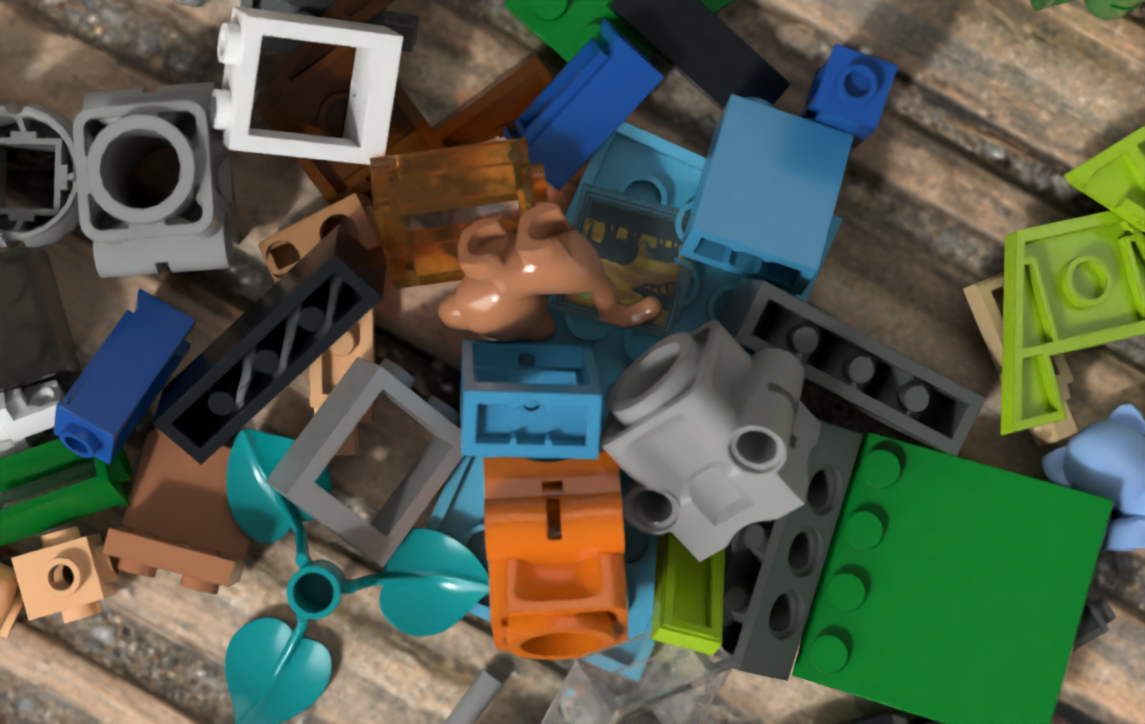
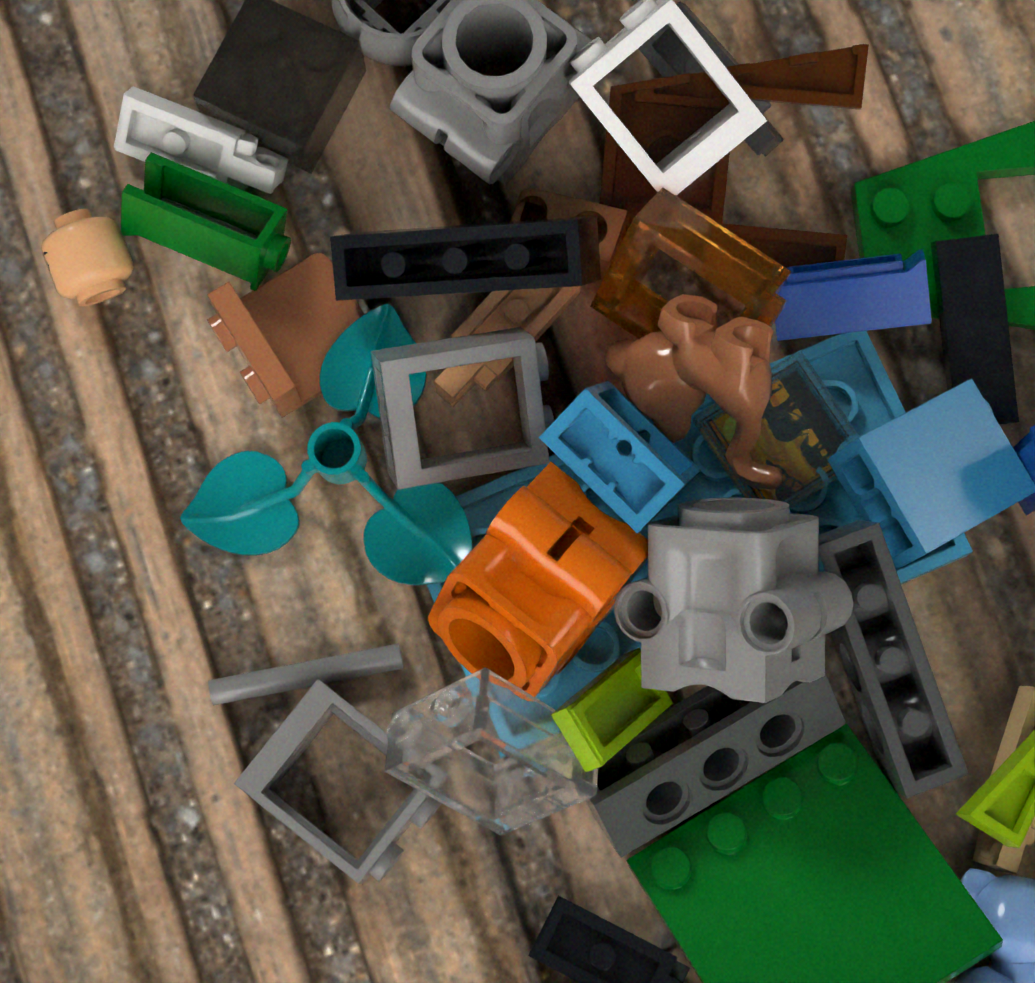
camera: 40 degrees right, 10 degrees down
light nougat brick [11,526,121,623] -> none
blue window [53,289,196,465] -> none

